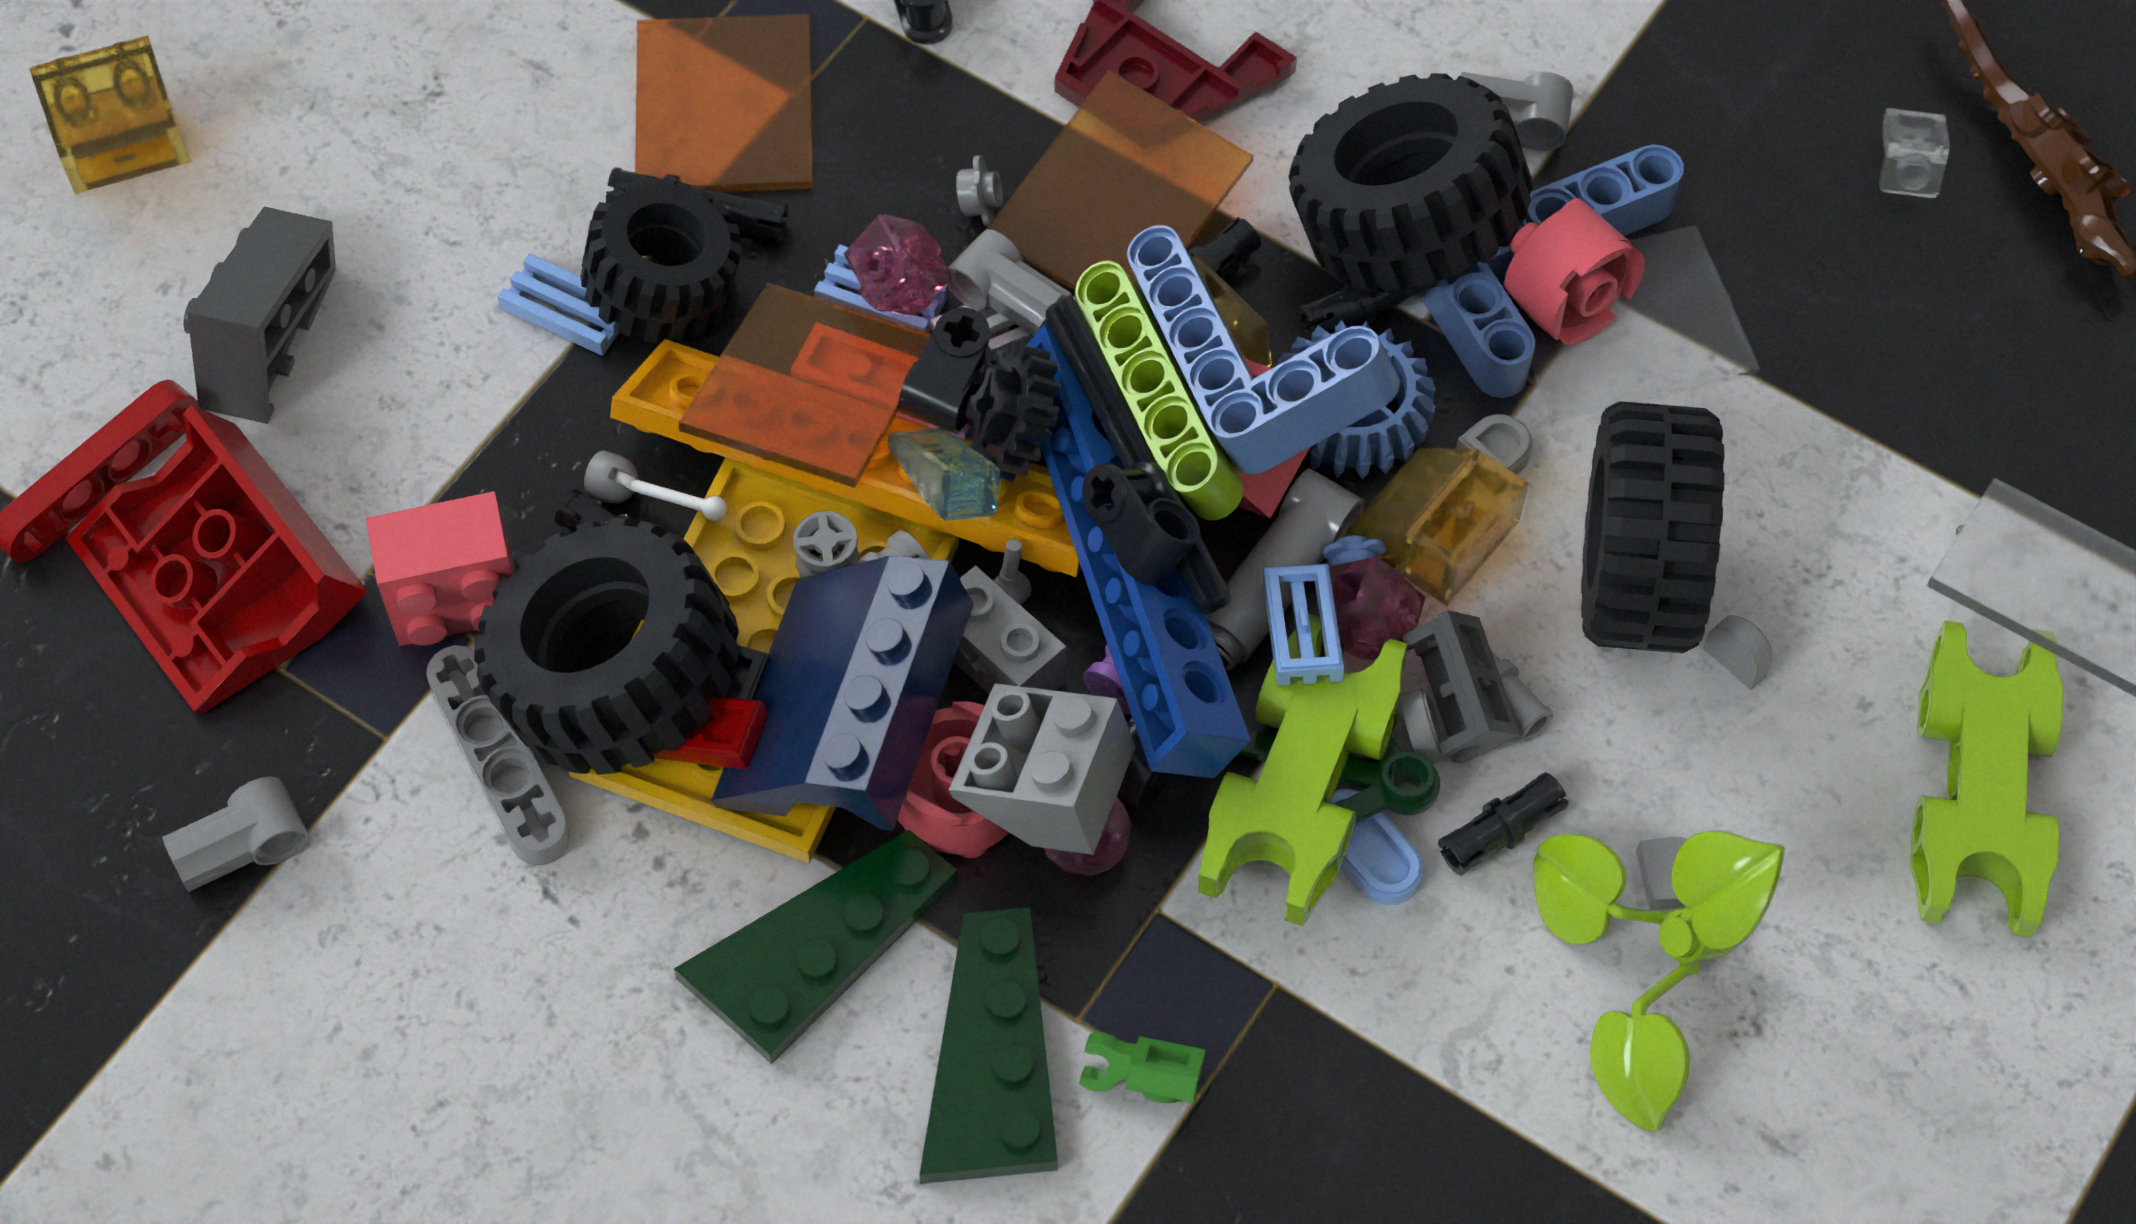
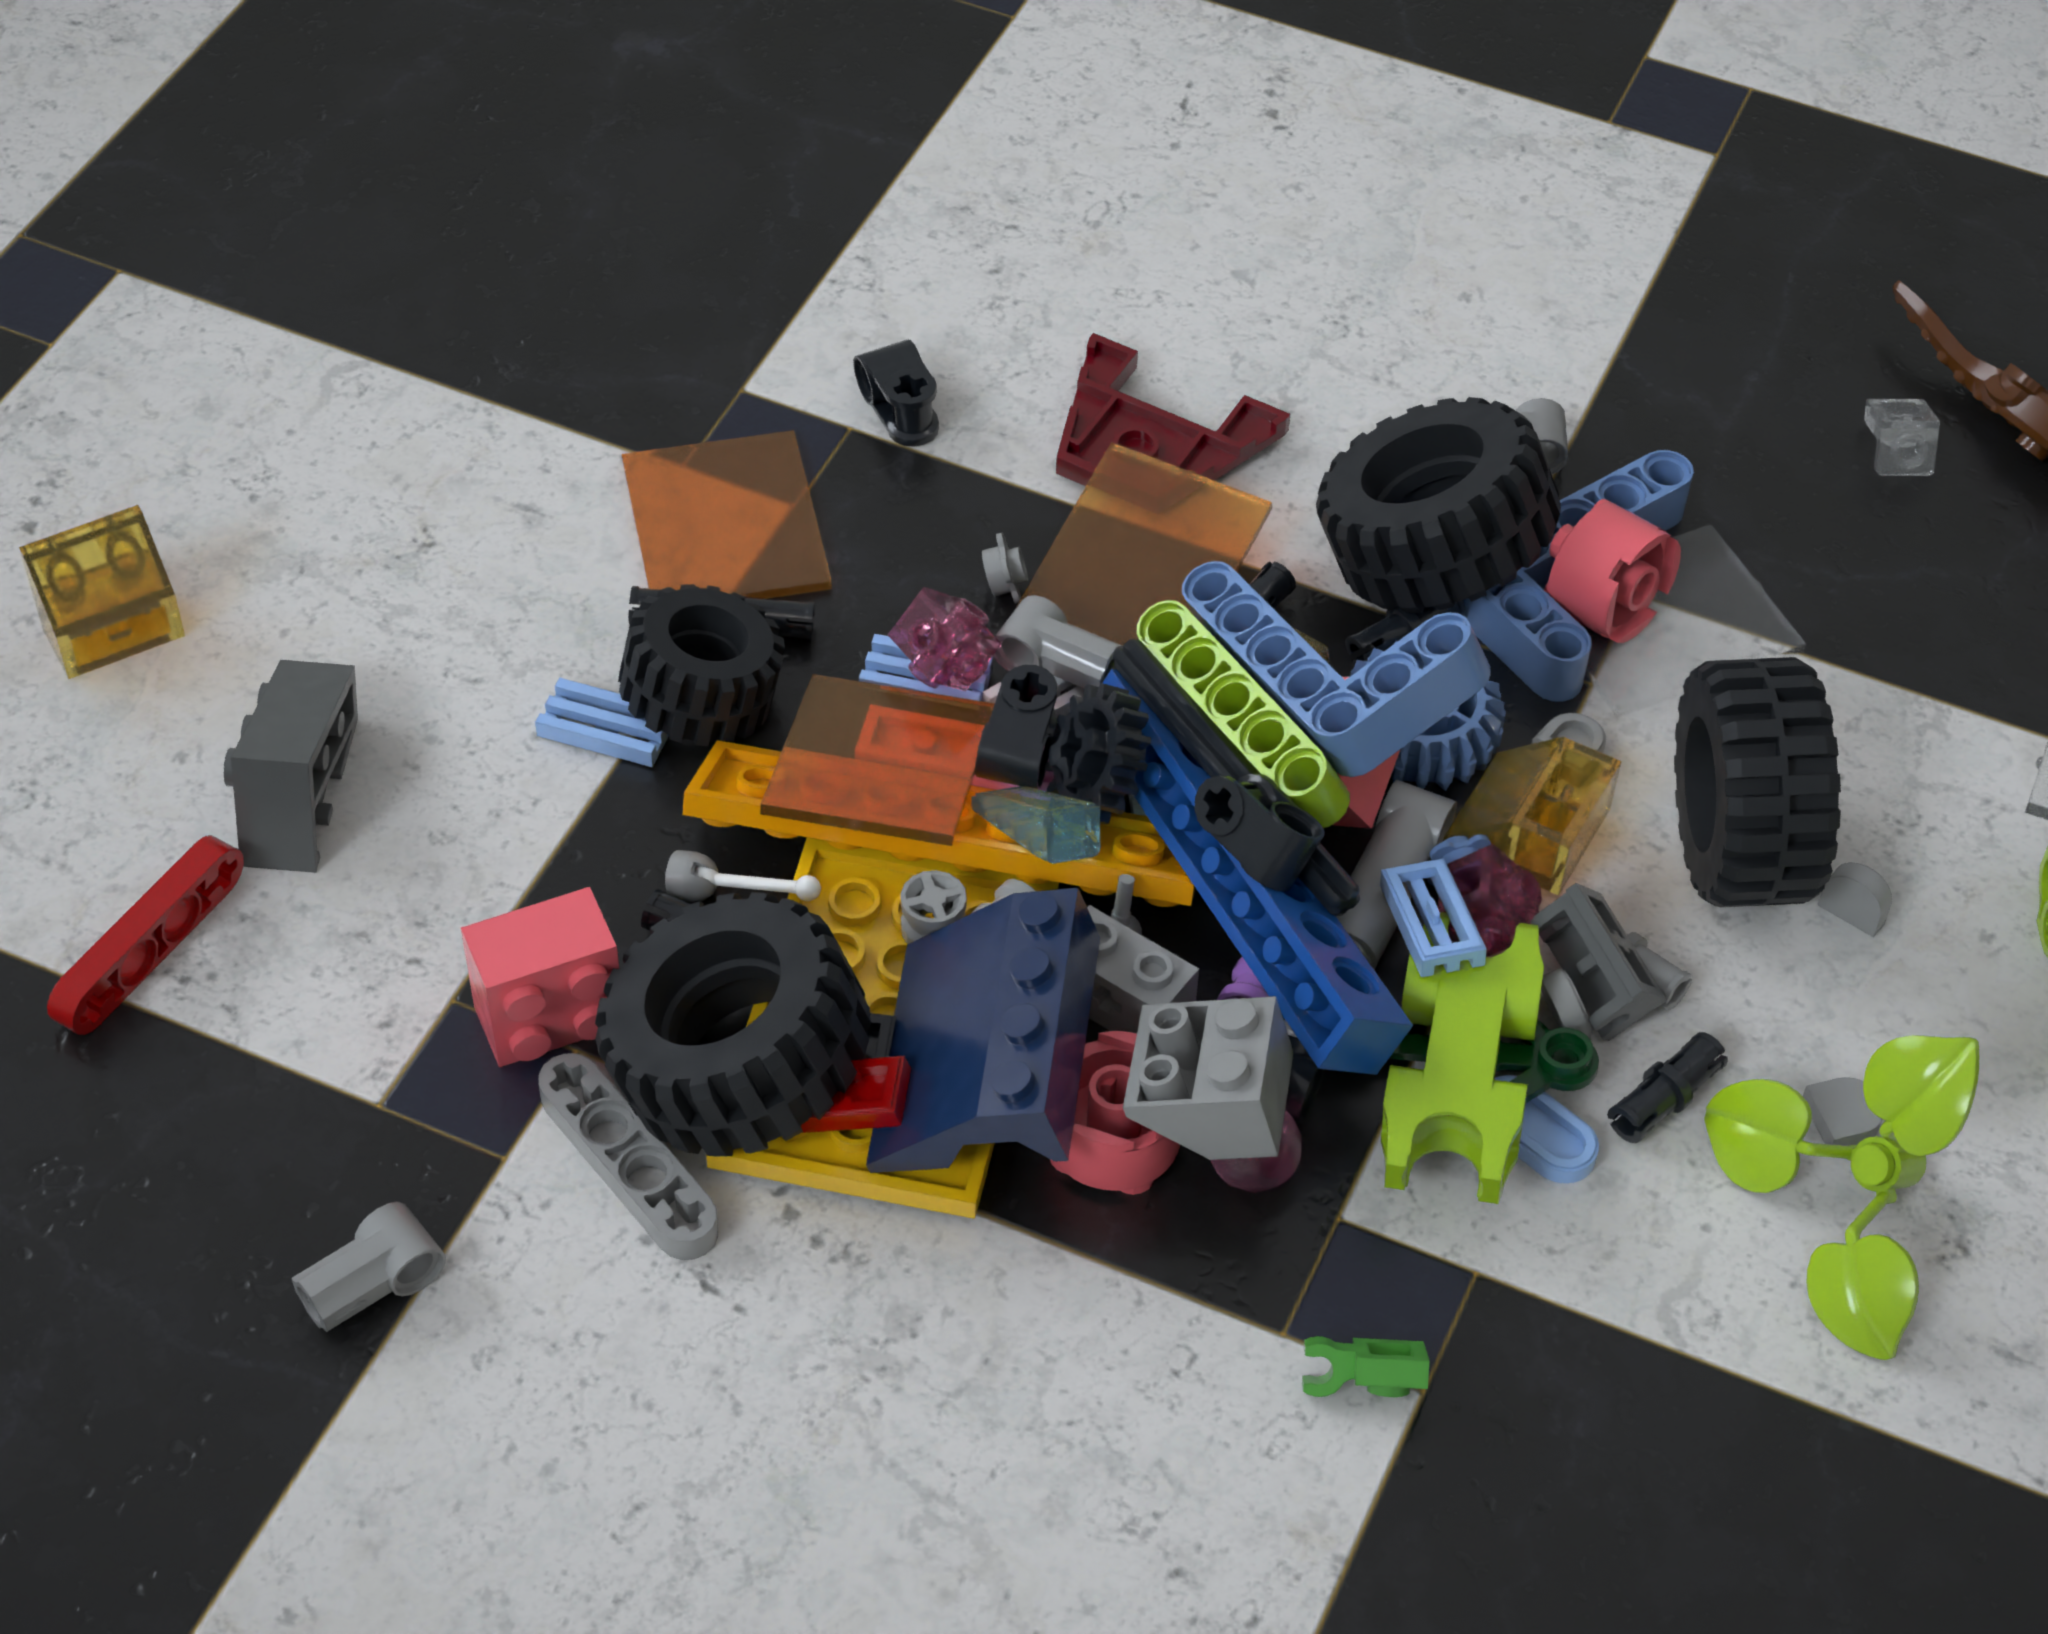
camera: 10 degrees left, 10 degrees down
red piece [65,404,368,714] -> none
dark green wing [674,829,958,1064] -> none
dark green wing [919,907,1058,1184] -> none

